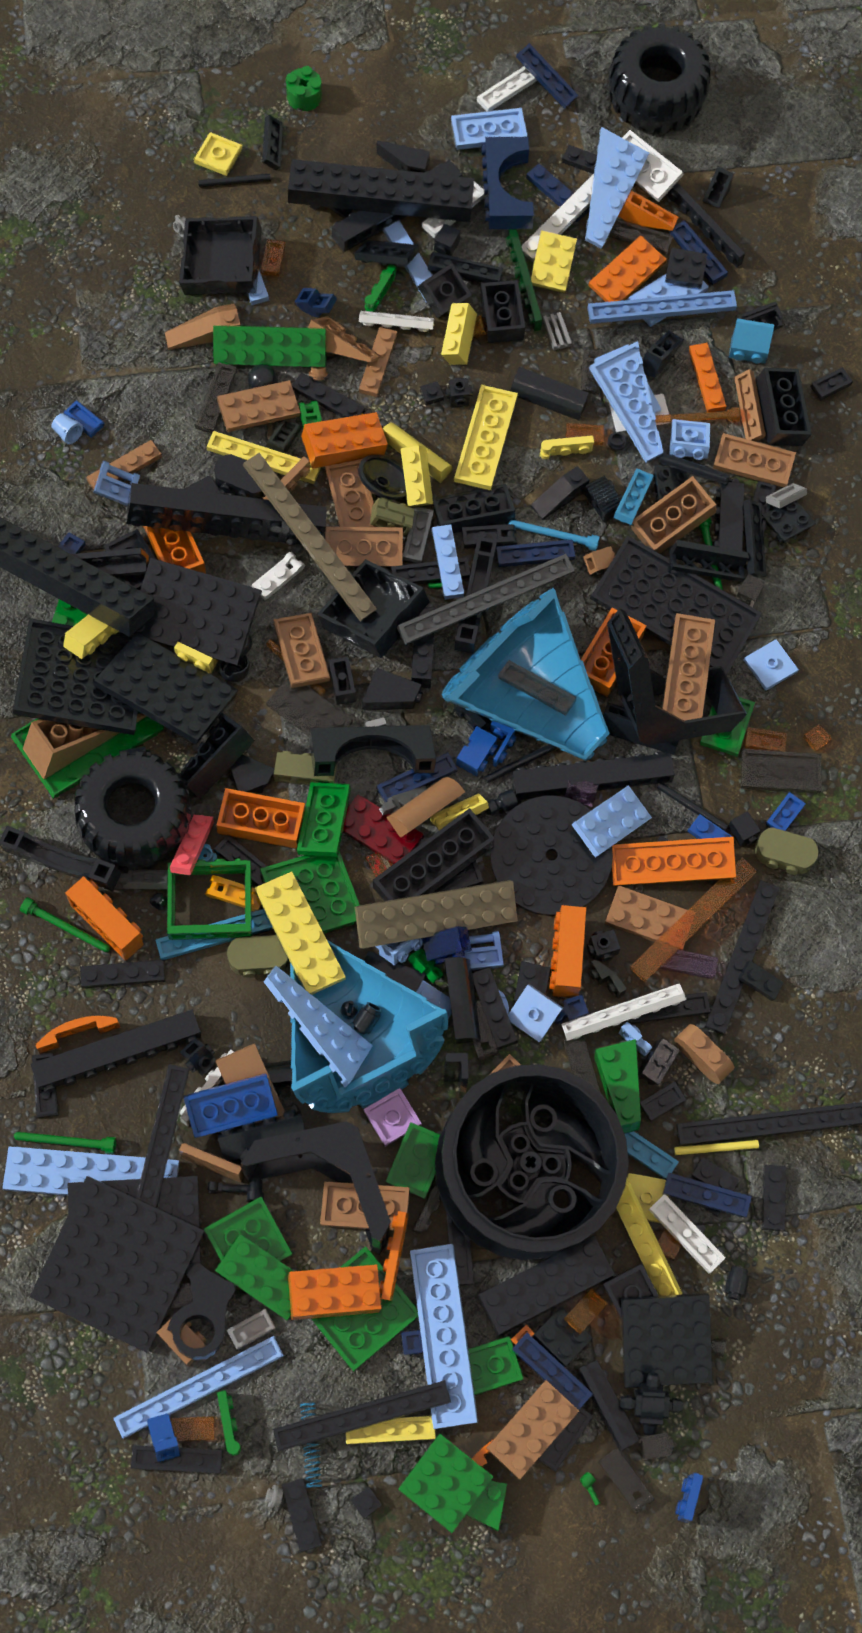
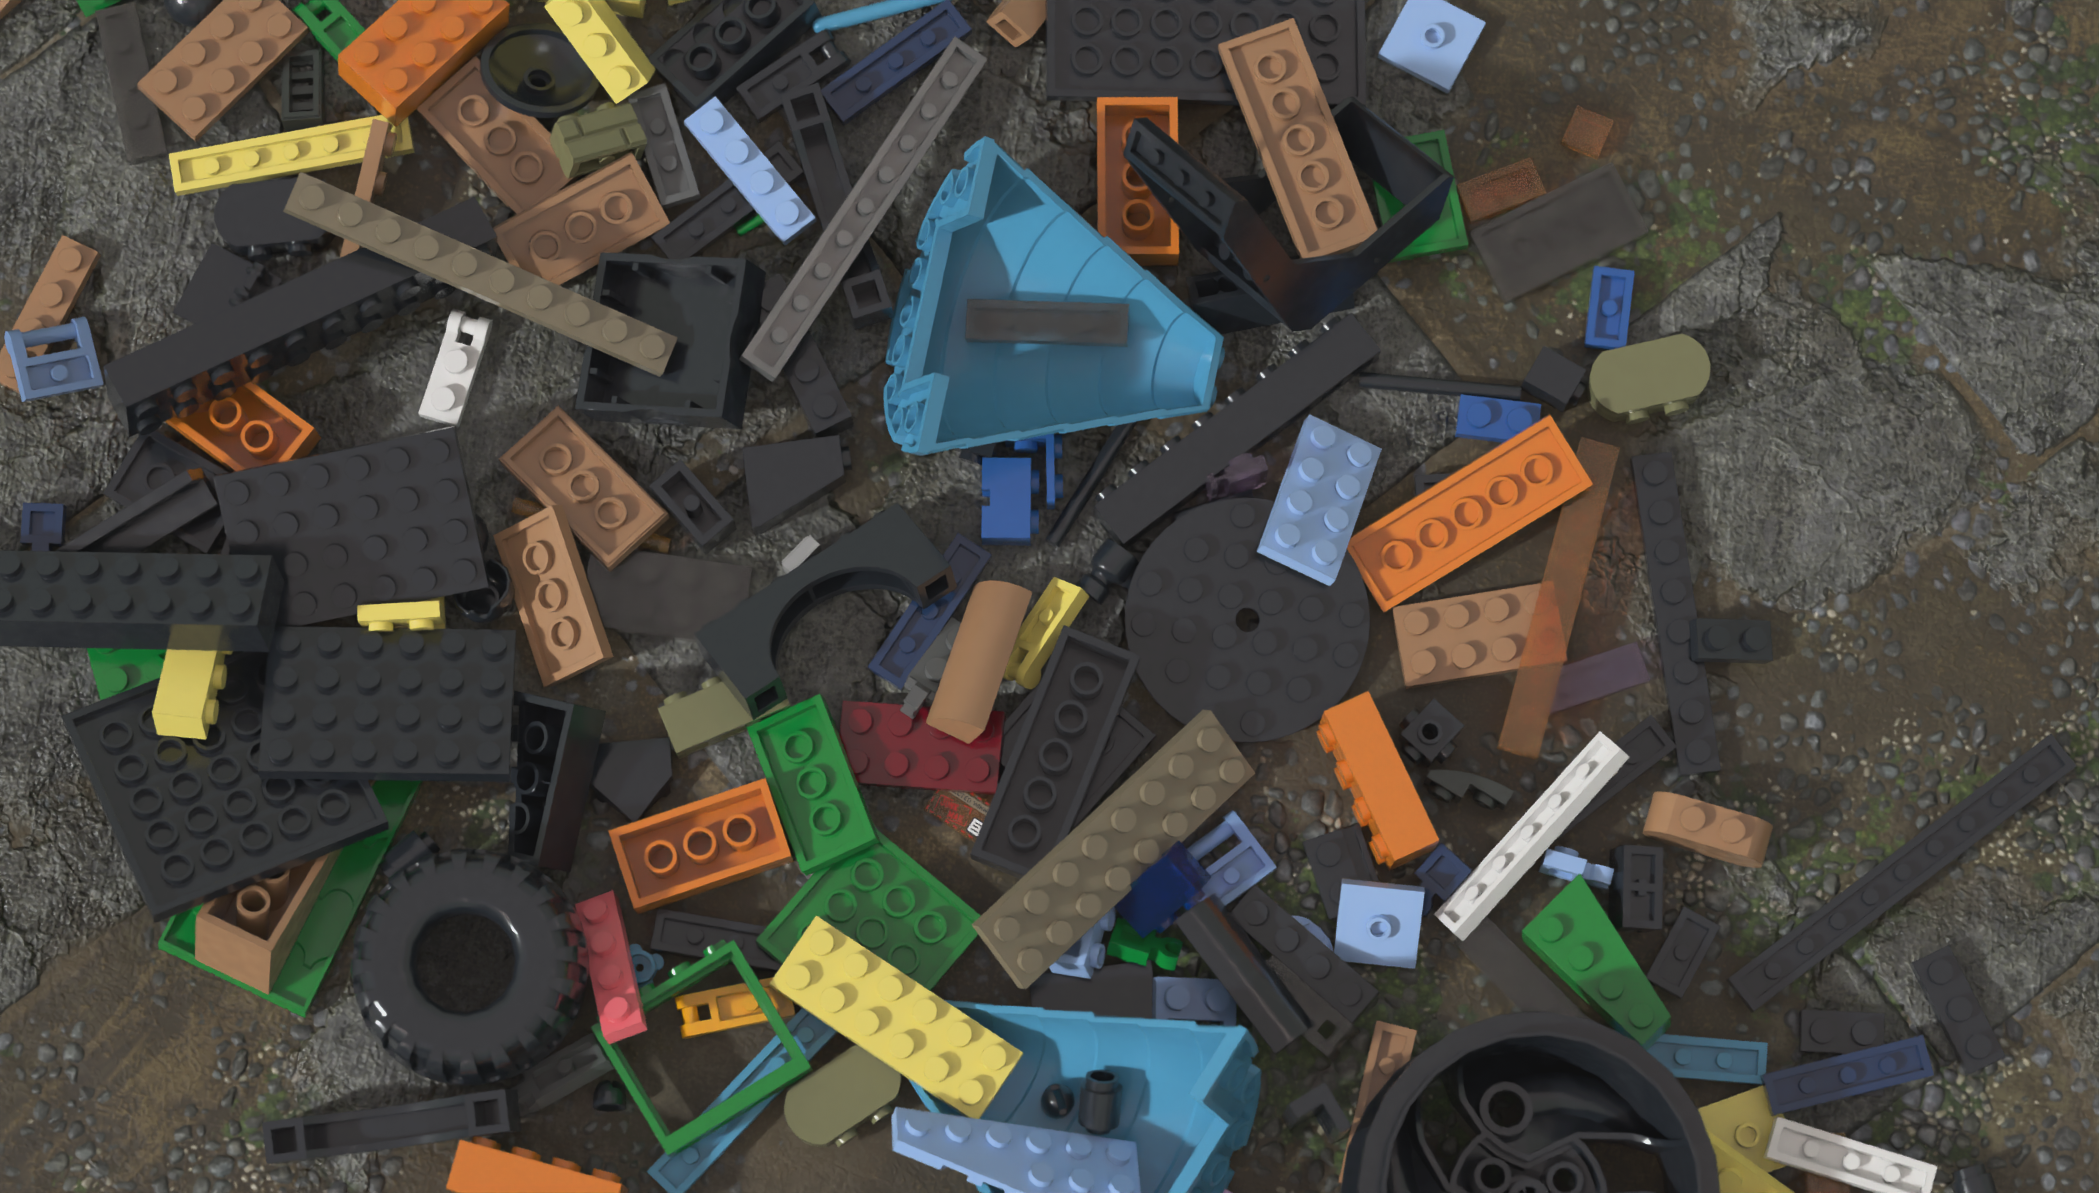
camera: 25 degrees left, 10 degrees up
light yellow bar [674,1140,759,1155] -> none
none -> medium nougat plate [493,505,613,687]

